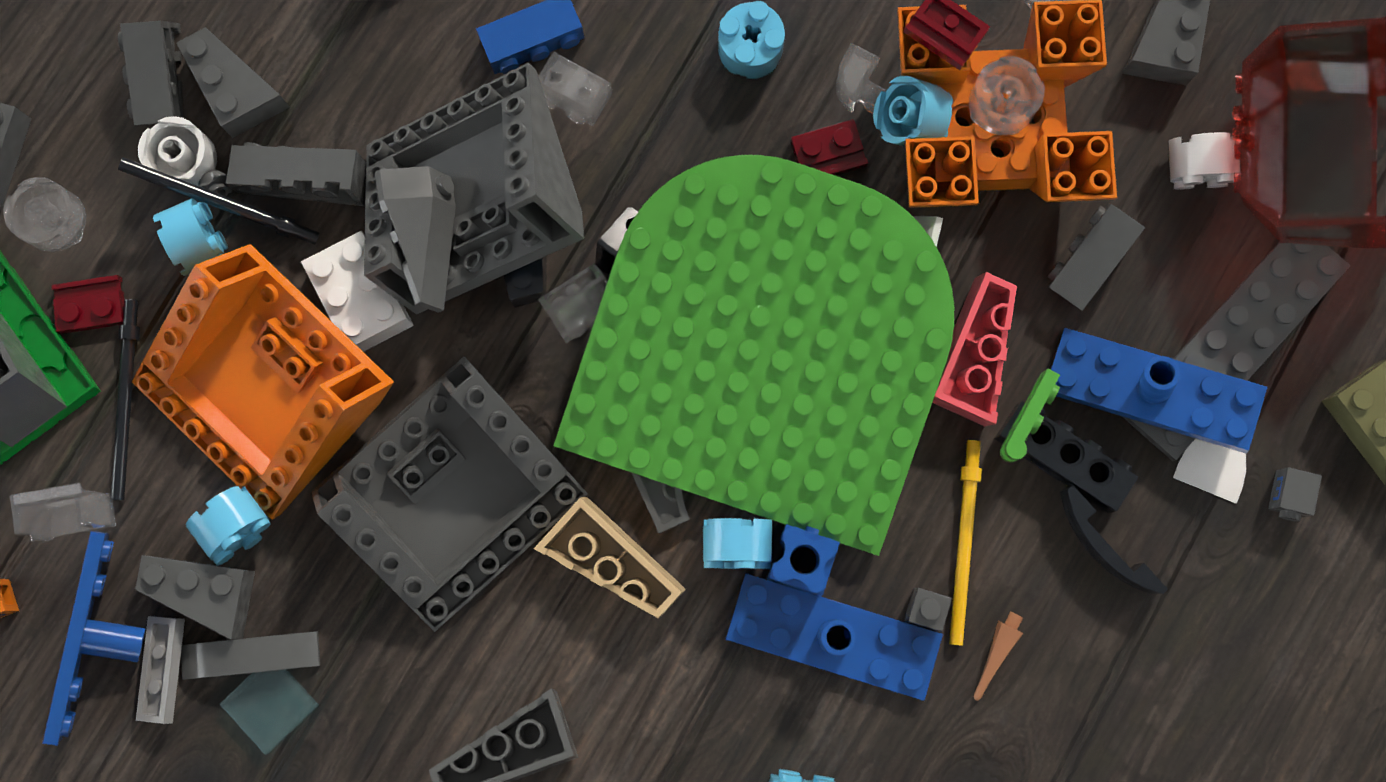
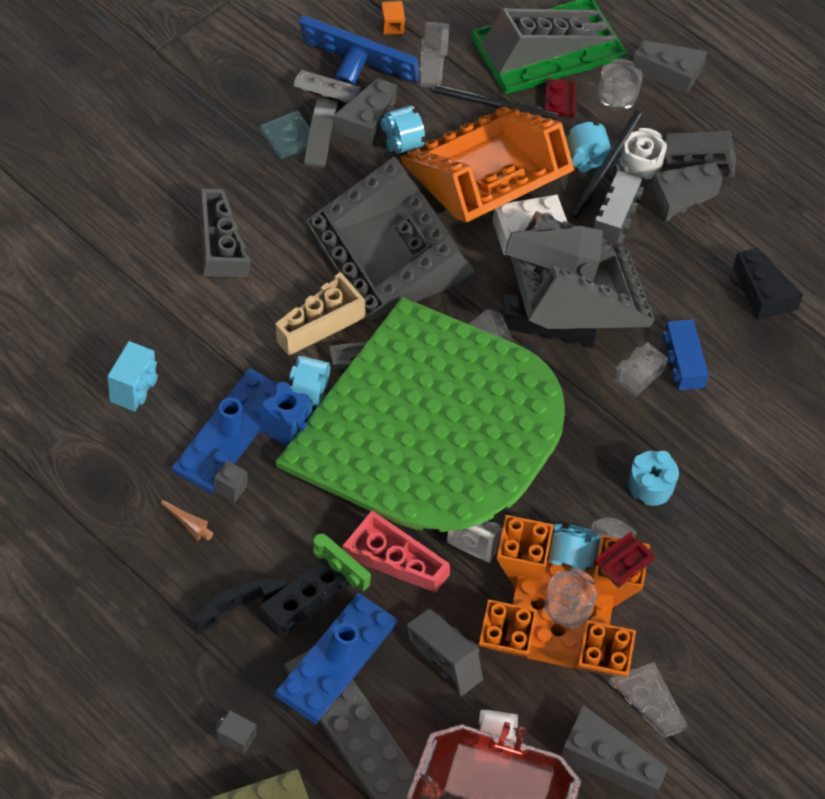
camera: 95 degrees right, 25 degrees down
dark red plate [790,119,868,176] -> none
yellow bar [949,440,982,646] -> none
white sticker [1173,439,1246,504] -> none

